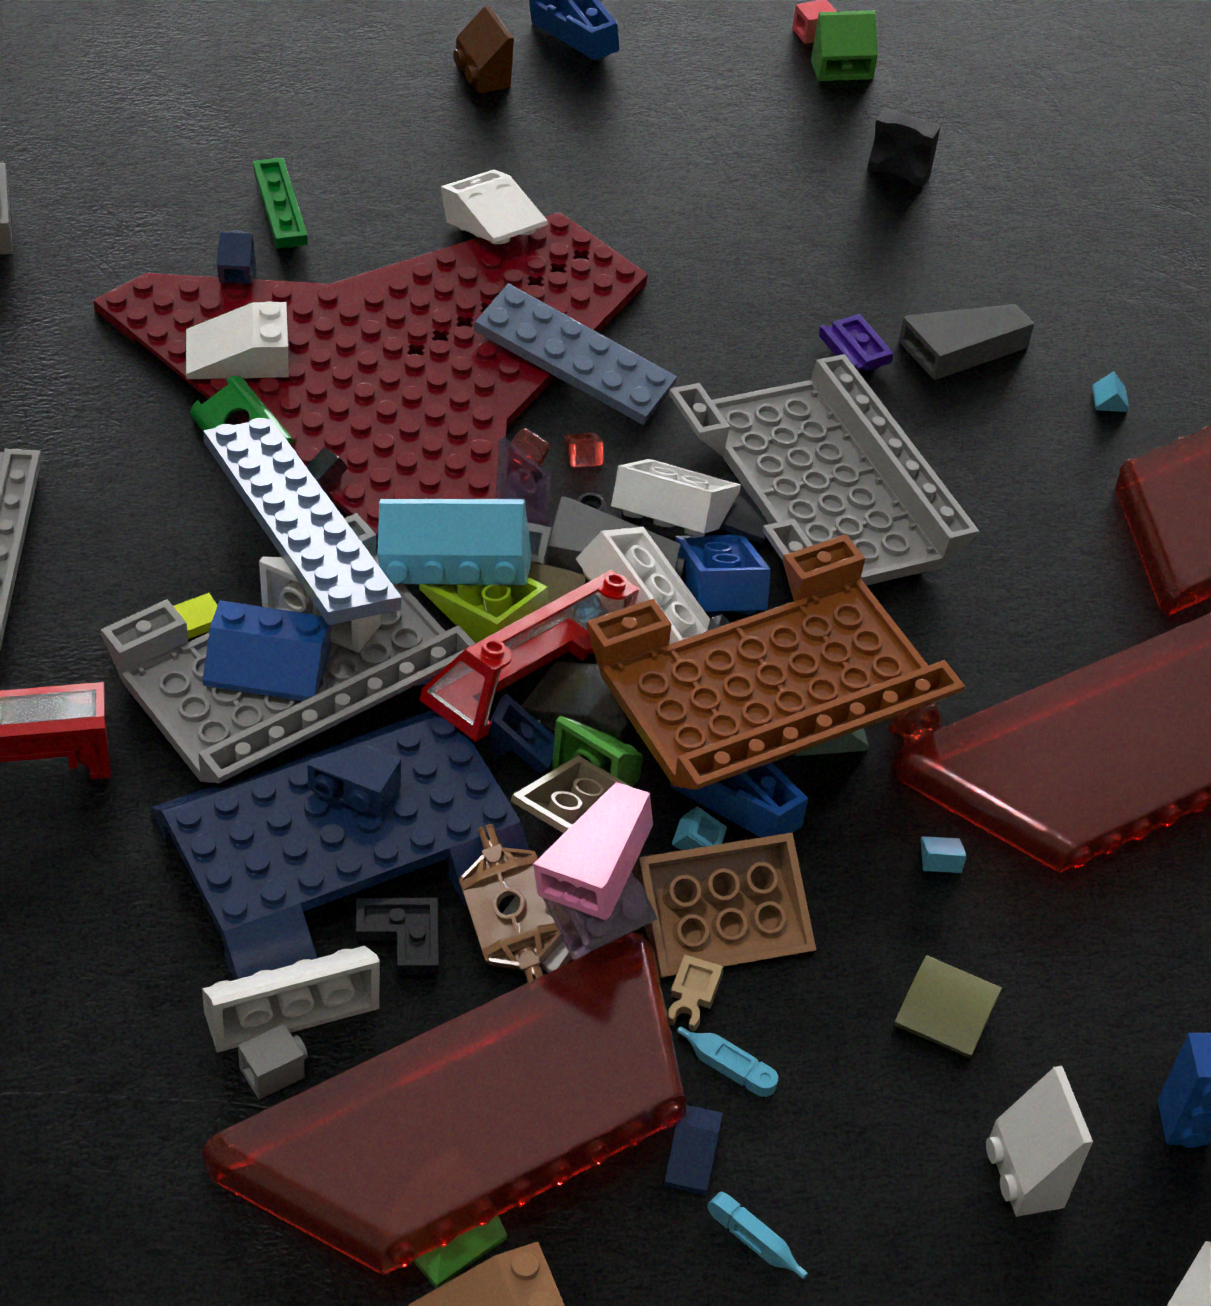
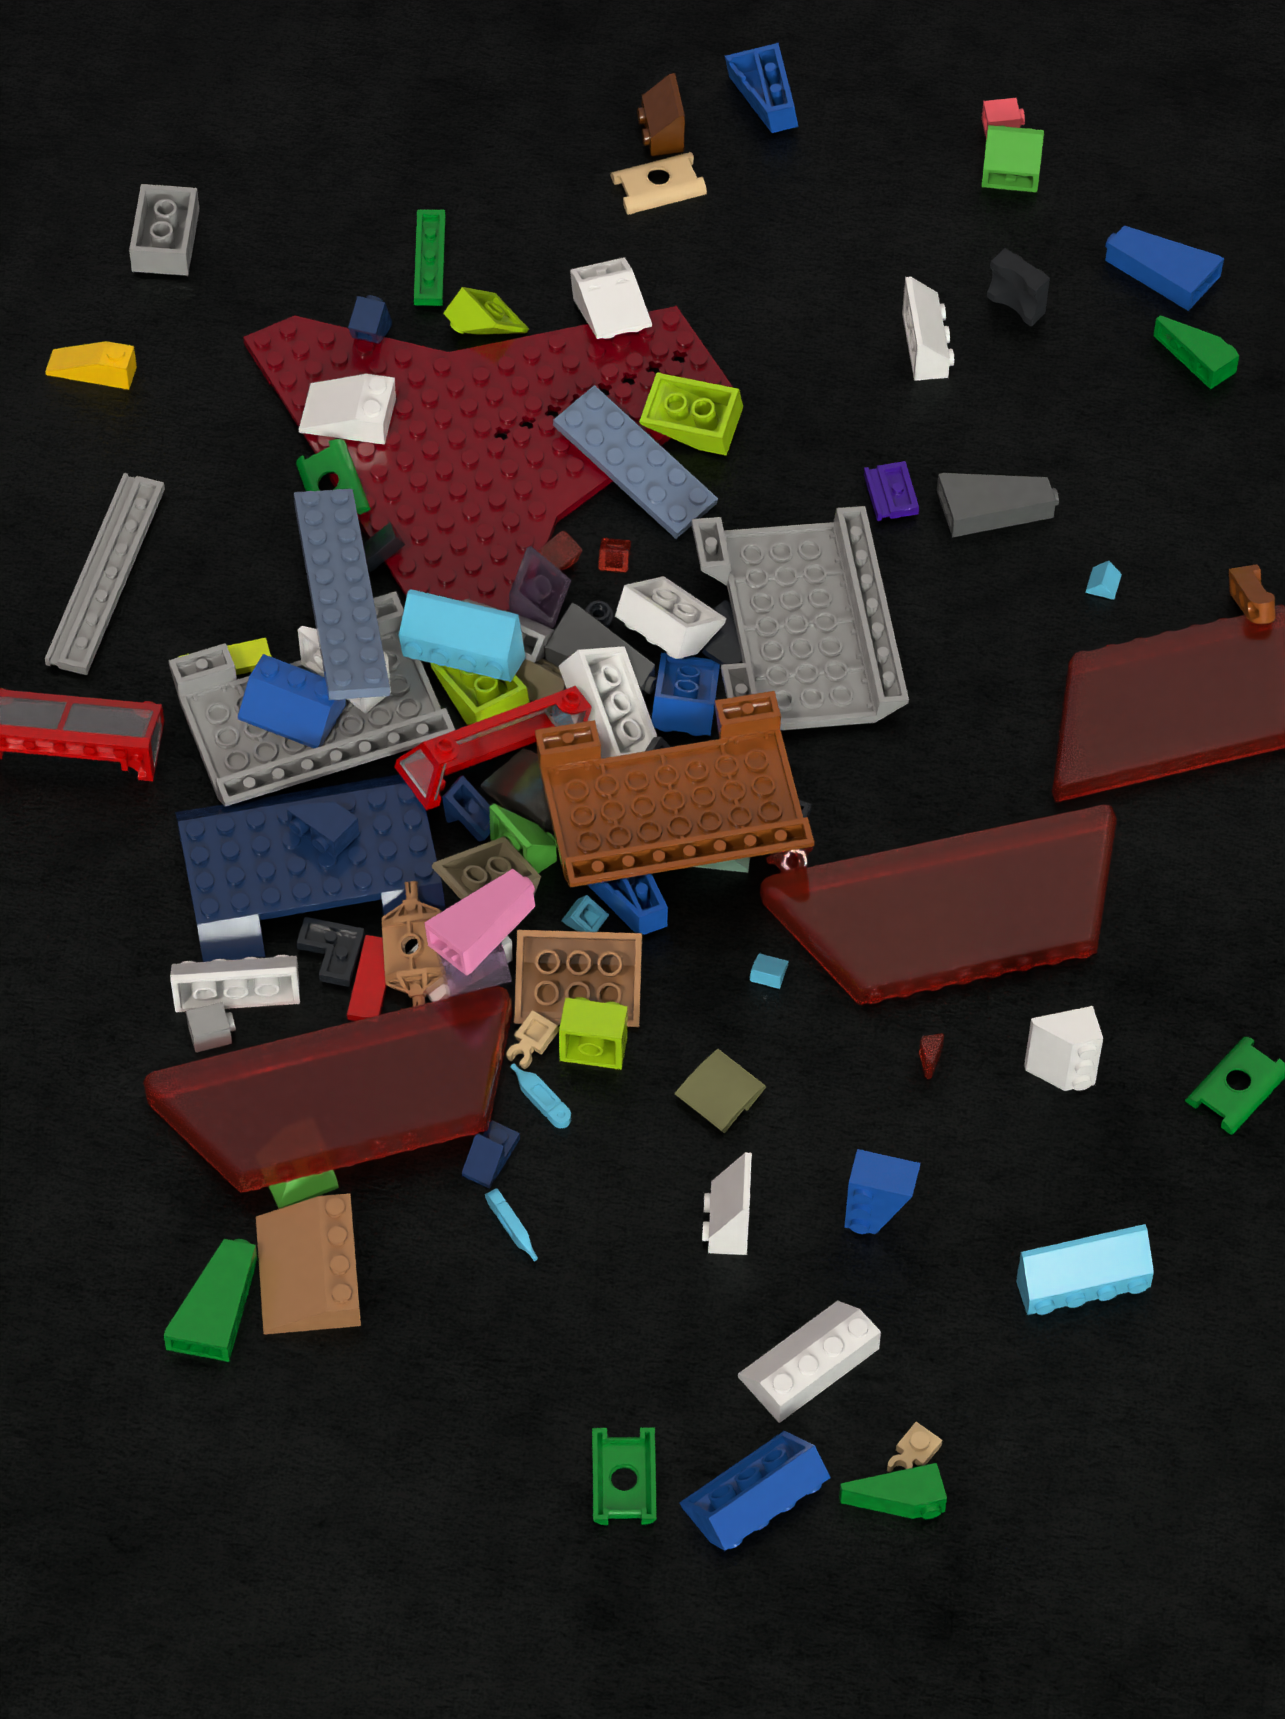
camera: 20 degrees right, 10 degrees up
none -> red tile [347,935,387,1024]
none -> lime slope [443,287,529,334]
none -> lime brick [559,997,628,1070]
none -> tan piece [610,152,707,215]
none -> lime slope [639,373,743,456]
none -> white slope [902,277,954,381]
none -> clear red slope [919,1034,944,1079]
none -> blue slope [1105,226,1224,311]
none -> green slope [1154,315,1239,389]

